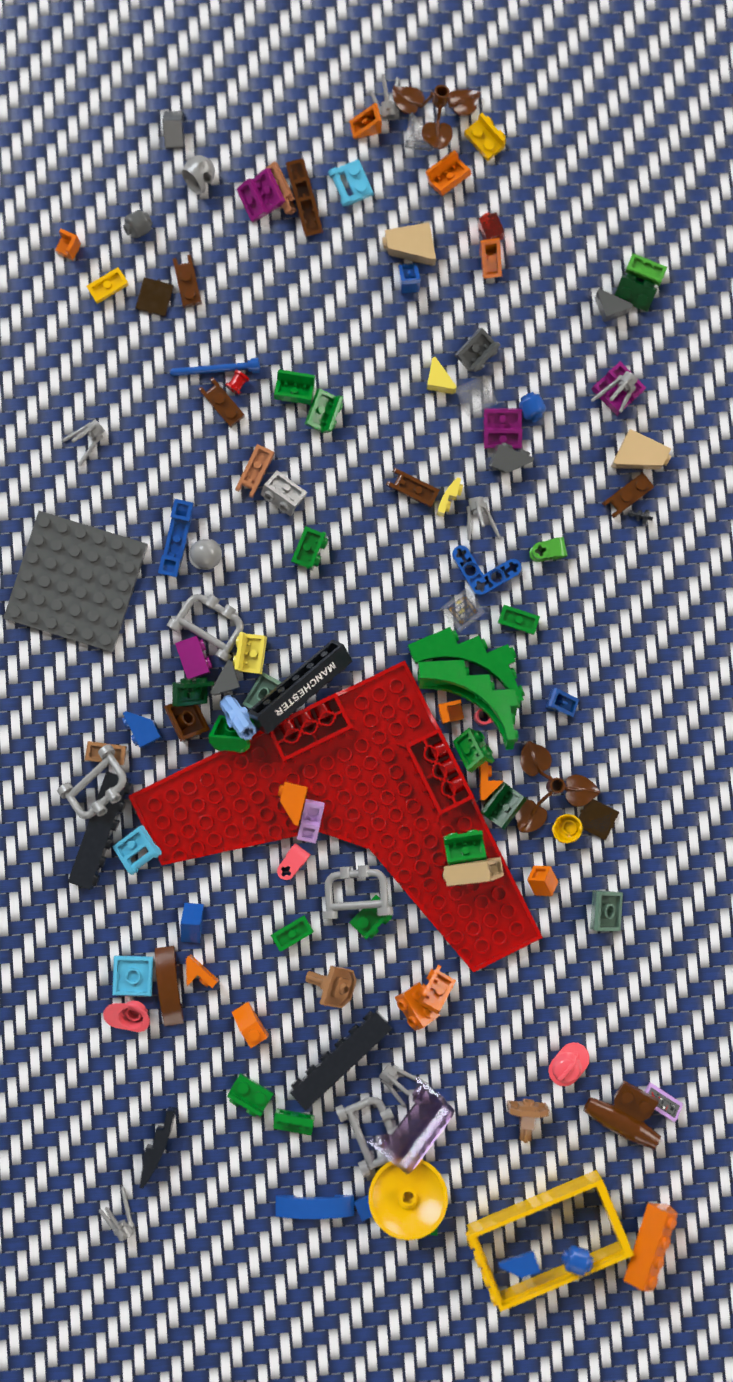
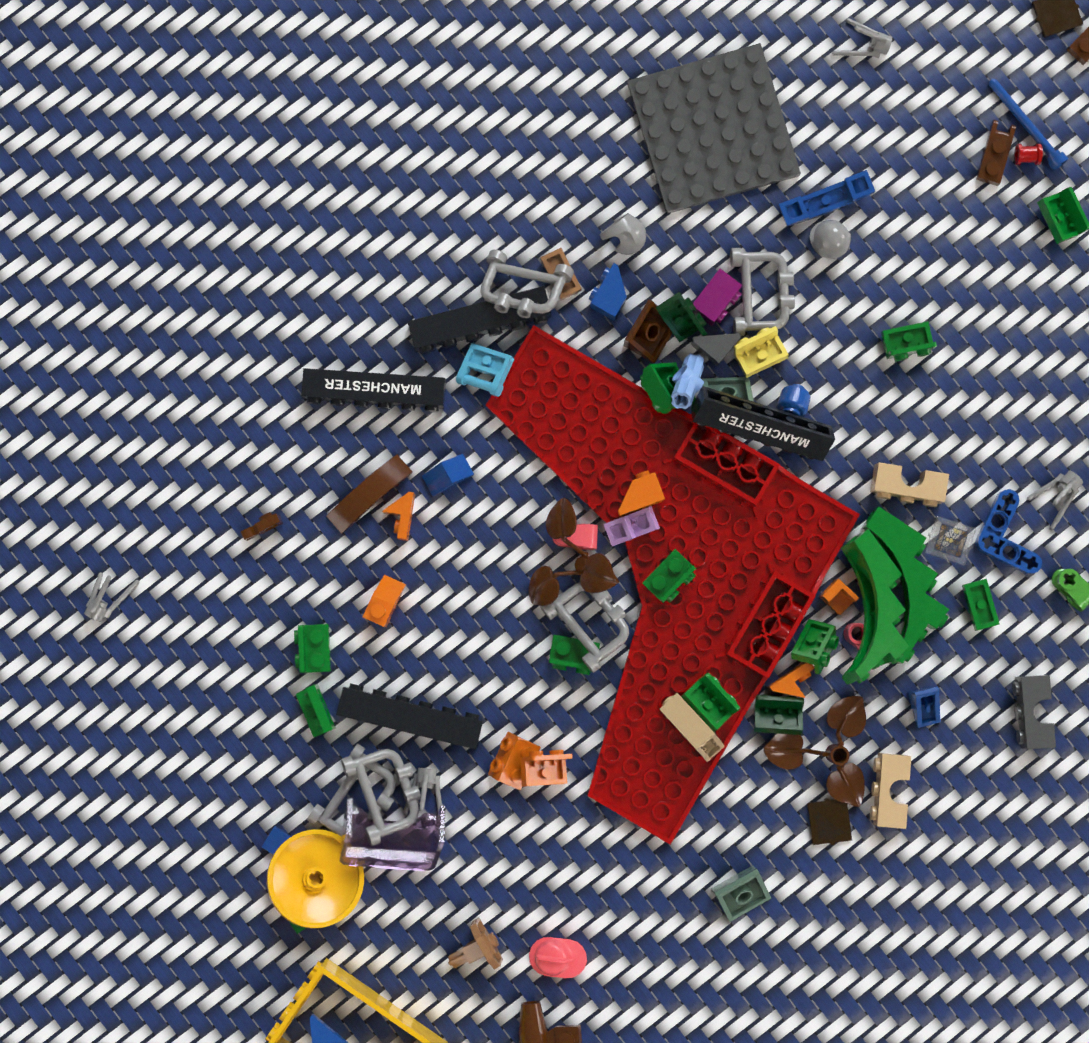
camera: 55 degrees right, 0 degrees up
coral piece [103,1000,150,1032] -> none
medium azure plate [112,955,154,996] -> none
black slope [139,1107,177,1189] -> none
nougat hinge [235,444,275,498] -> none
light grey bracket [261,471,307,516] -> none
green plate [271,915,314,952] -> none
blue slope [276,1195,354,1219] -> none
green bracket [305,389,343,433] -> none
medium nougat piece [305,966,357,1008] -> none
reddish brown hinge [386,468,440,508] -> none
light yellow slope [437,477,463,517] -> none
orange panel [527,866,558,896] -> none
yellow hair [552,814,583,844] -> none
none -> reddish brown plate [241,512,283,541]
none -> black brick [301,368,446,412]
none -> light grey bar [341,749,421,846]
none -> reddish brown plant [529,498,619,606]
none -> light grey helmet [599,213,646,255]
none -> green bracket [642,549,696,603]
none -> blue head [777,384,811,417]
none -> tan arch [870,462,949,507]
none -> tan arch [870,753,911,829]
none -> dark grey arch [1012,675,1056,749]

